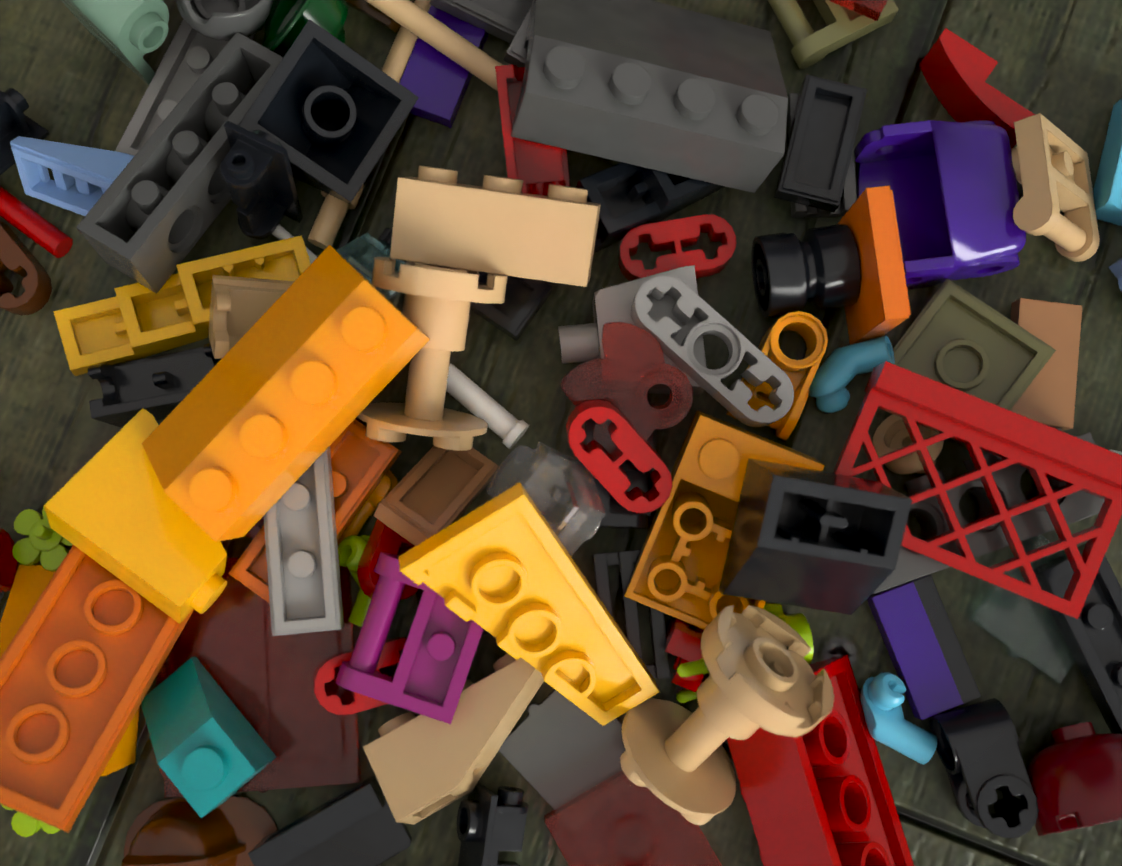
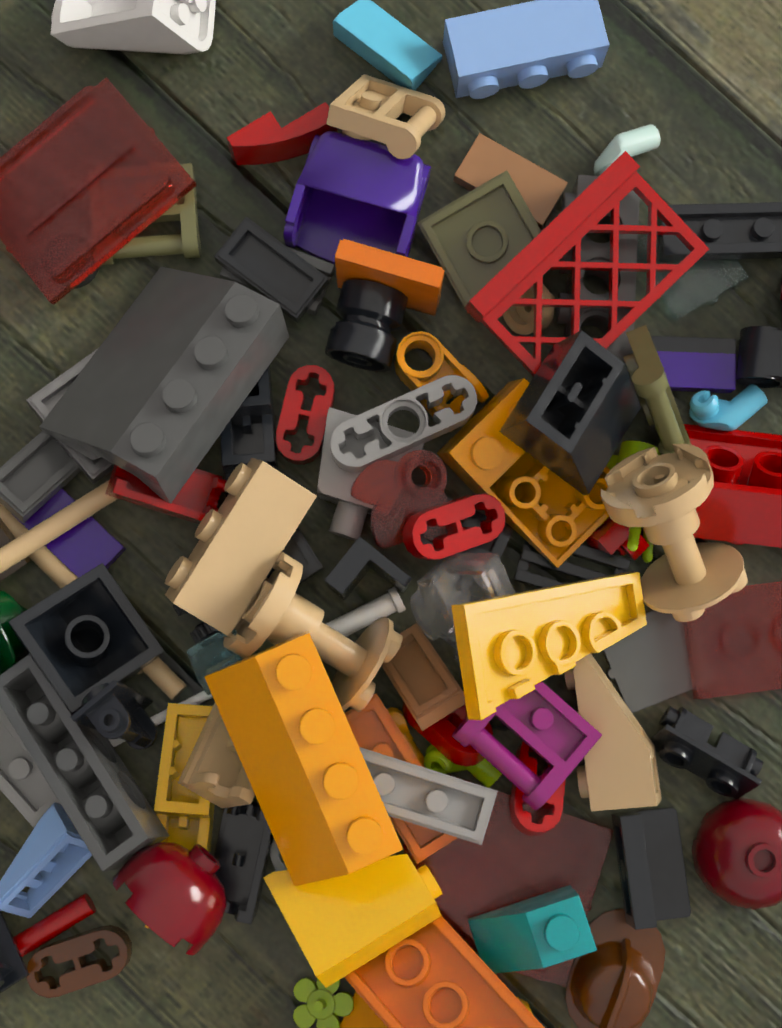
camera: 70 degrees left, 0 degrees up
medium azure arm [809,336,895,413] -> none
none -> dark red cylinder [113,842,226,956]
none -> black panel [324,537,412,600]
none -> olive plate [623,325,692,455]

